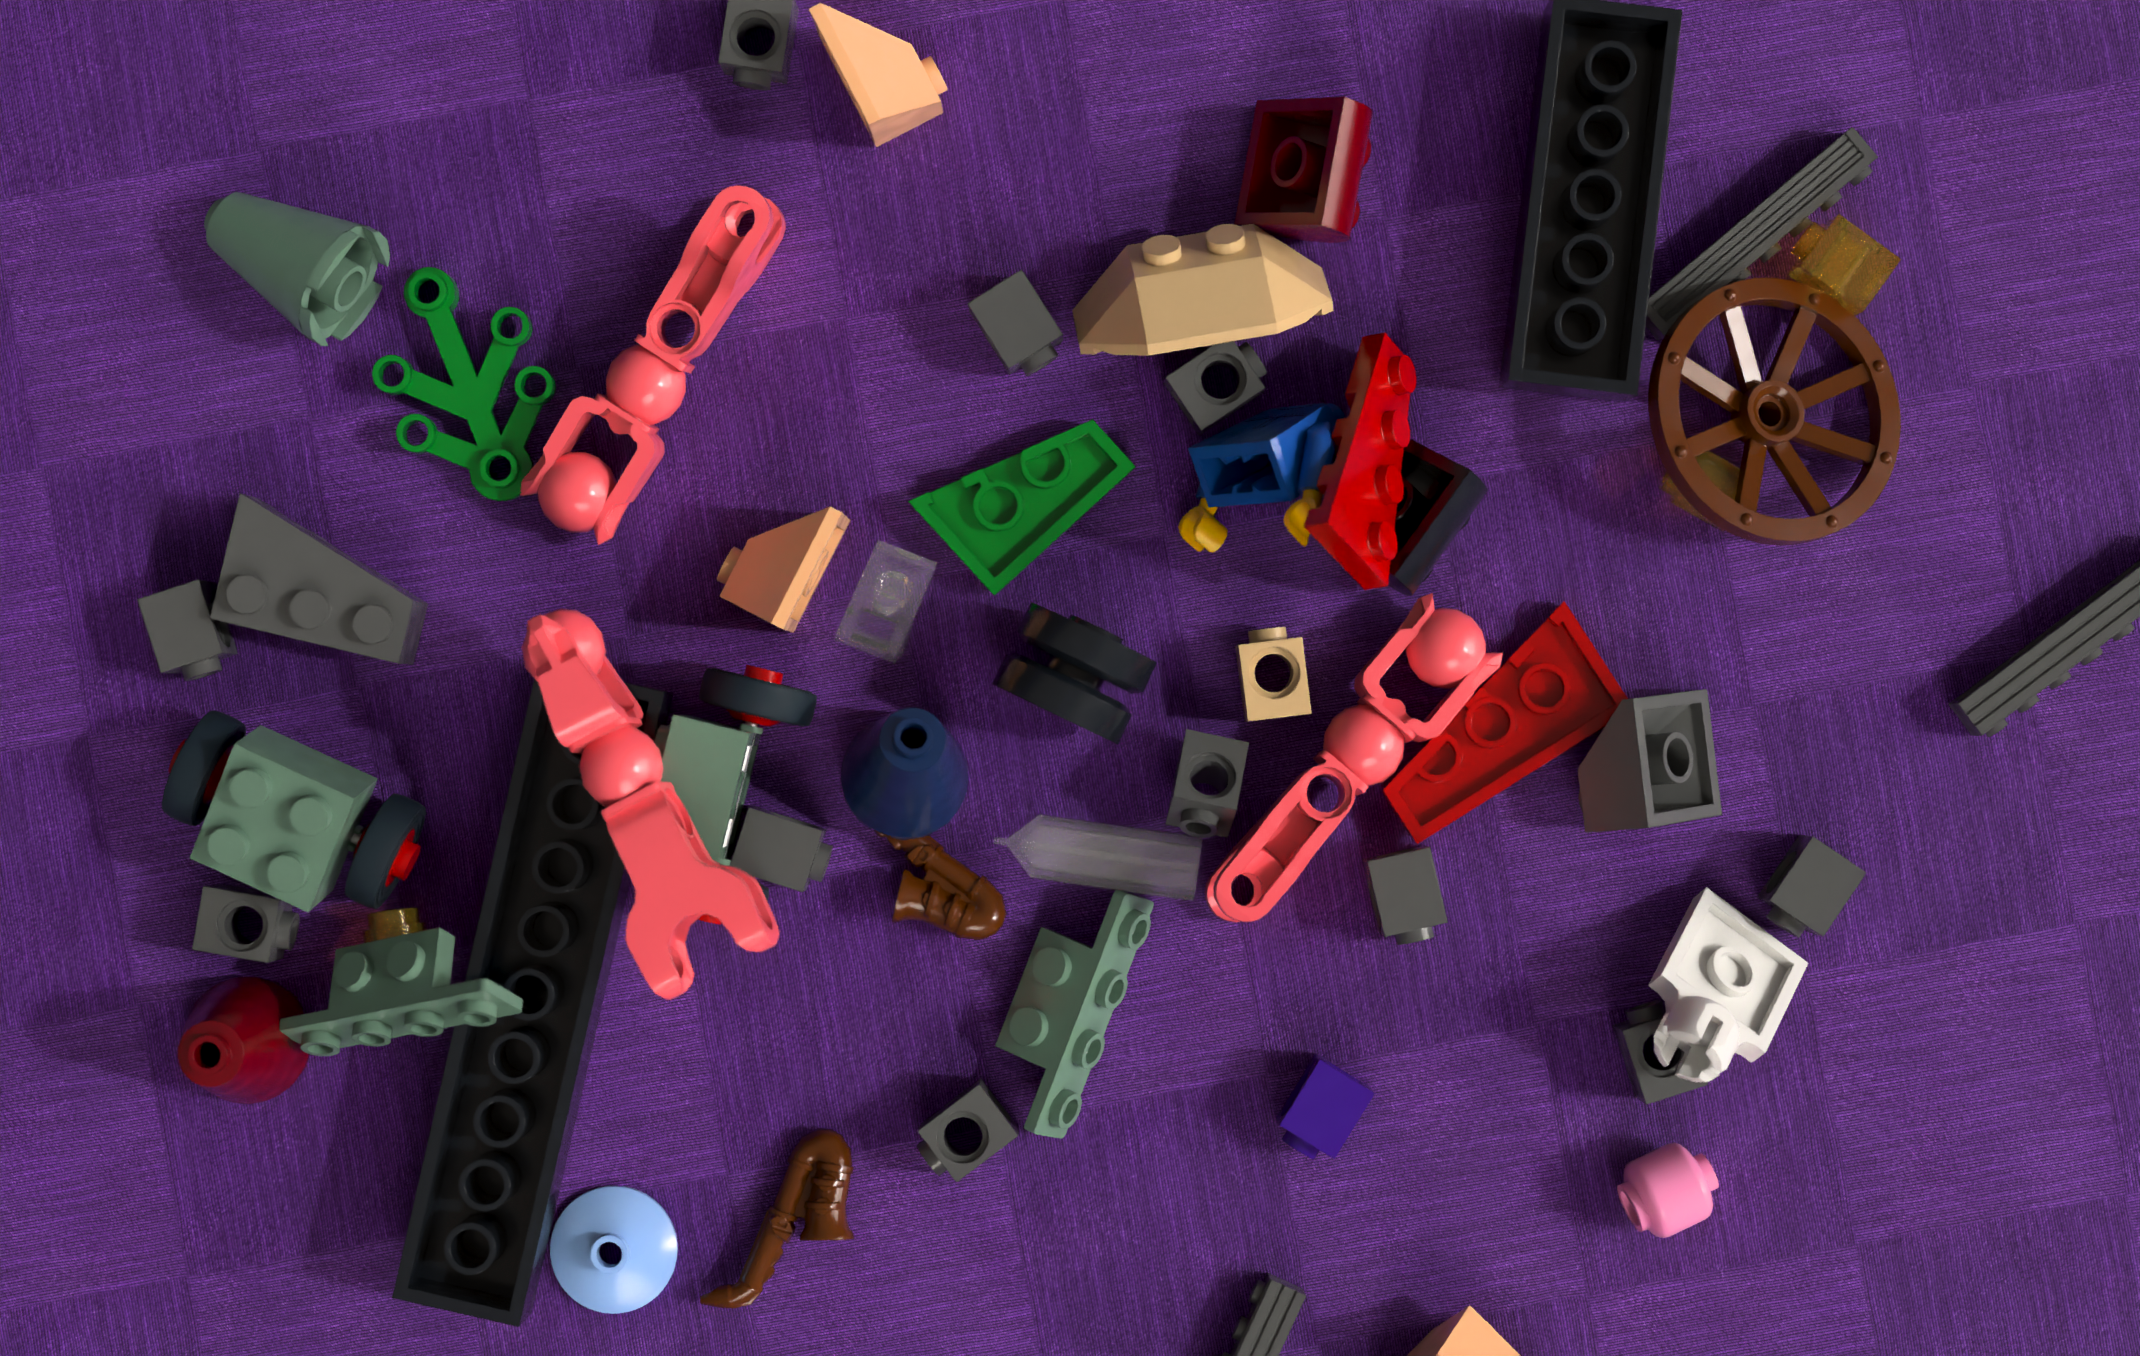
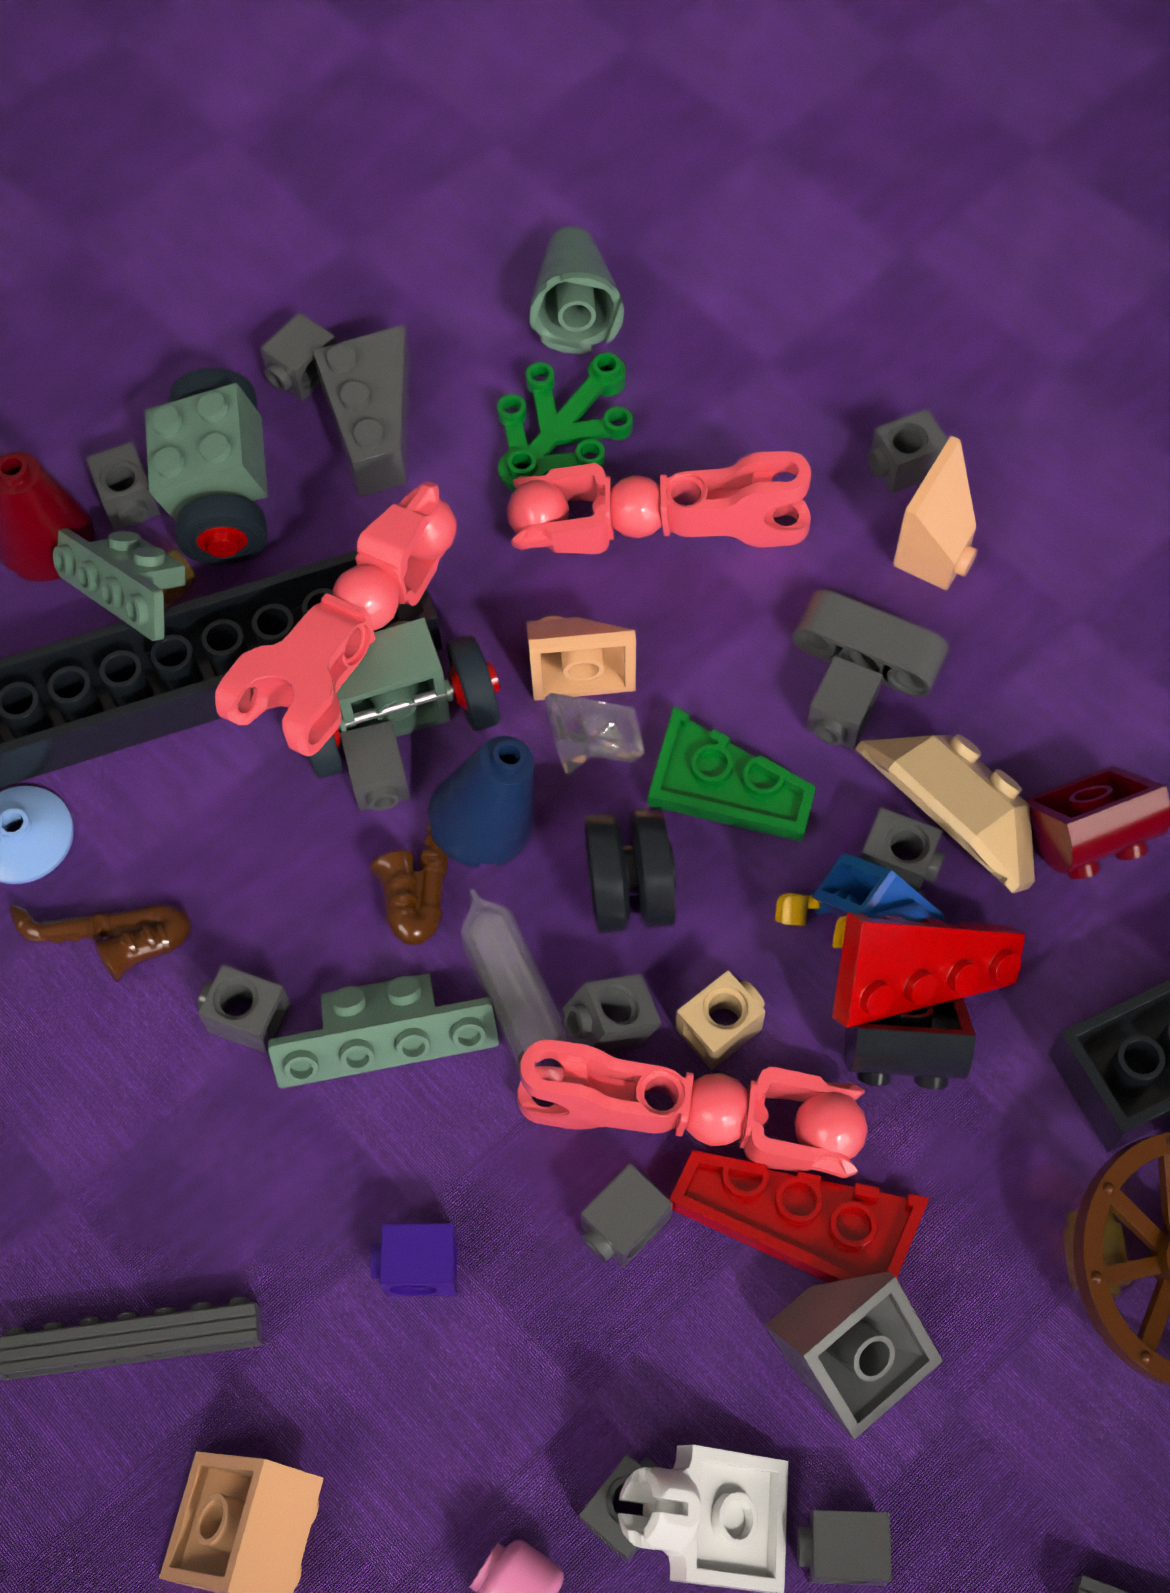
camera: 55 degrees right, 25 degrees down
none -> dark grey beam [792,590,949,697]

